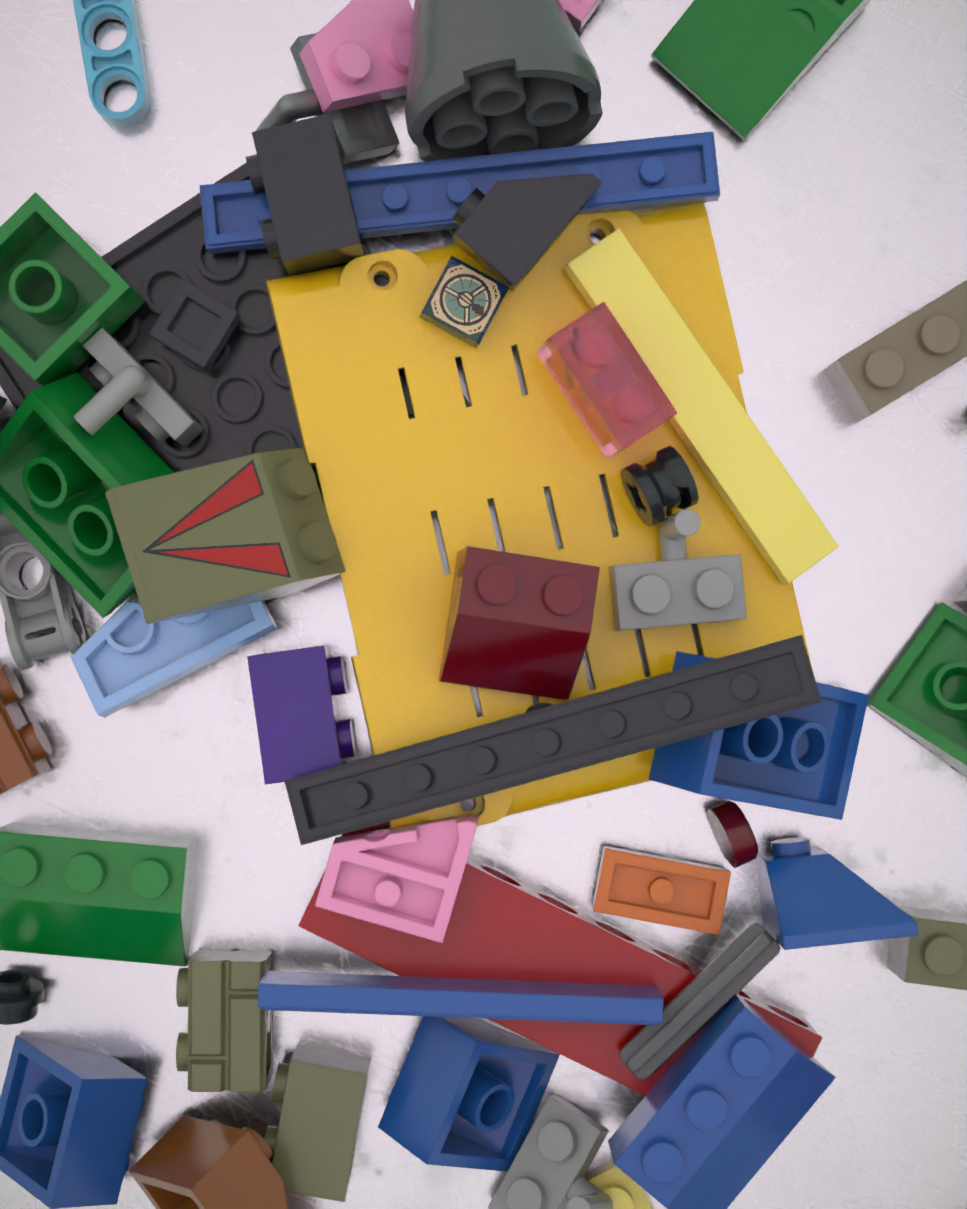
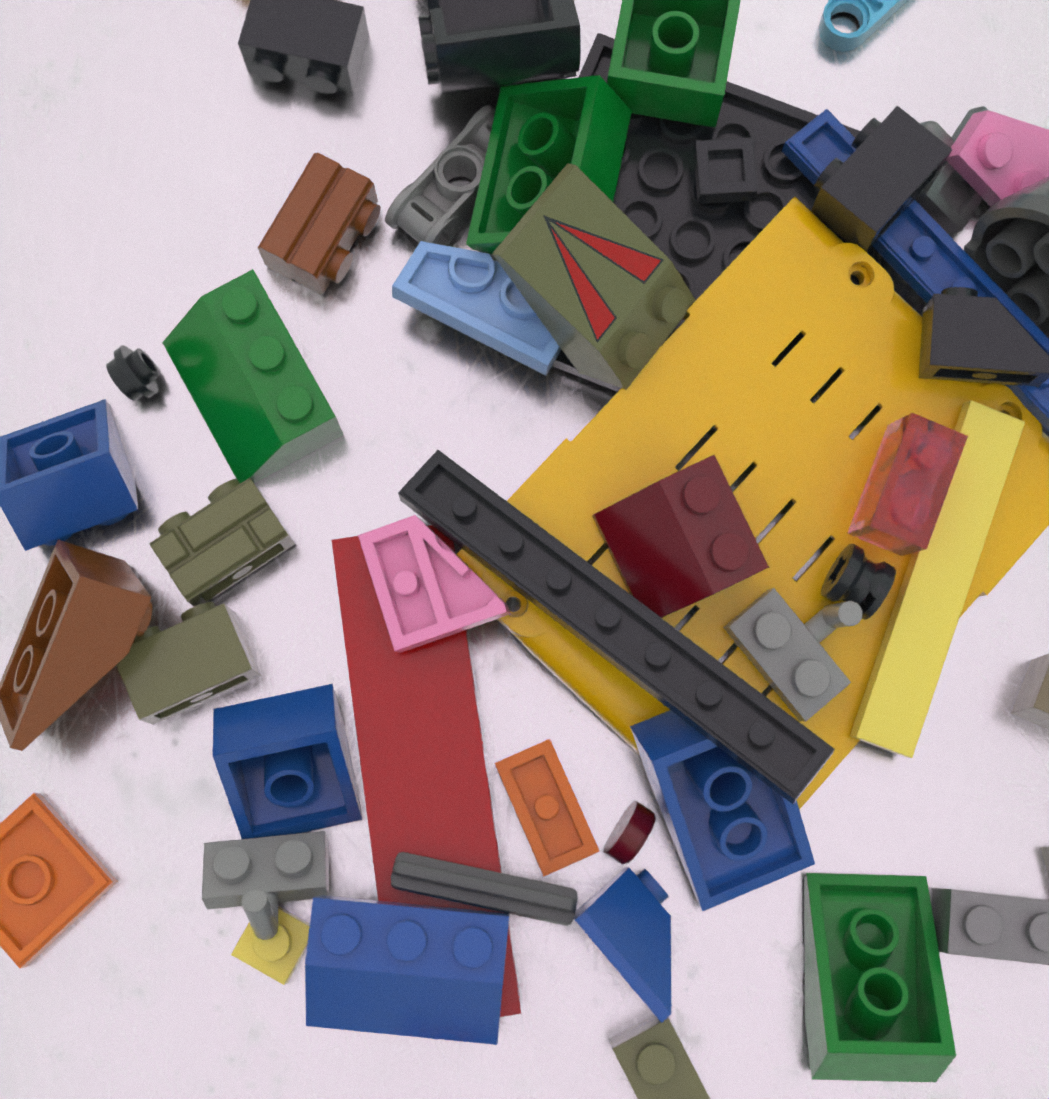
camera: 55 degrees right, 10 degrees down
light grey plate [73,327,204,447] -> none
dark purple brick [247,645,356,785] -> none
blue tile [257,971,663,1025] -> none
tile [419,256,509,348] -> none

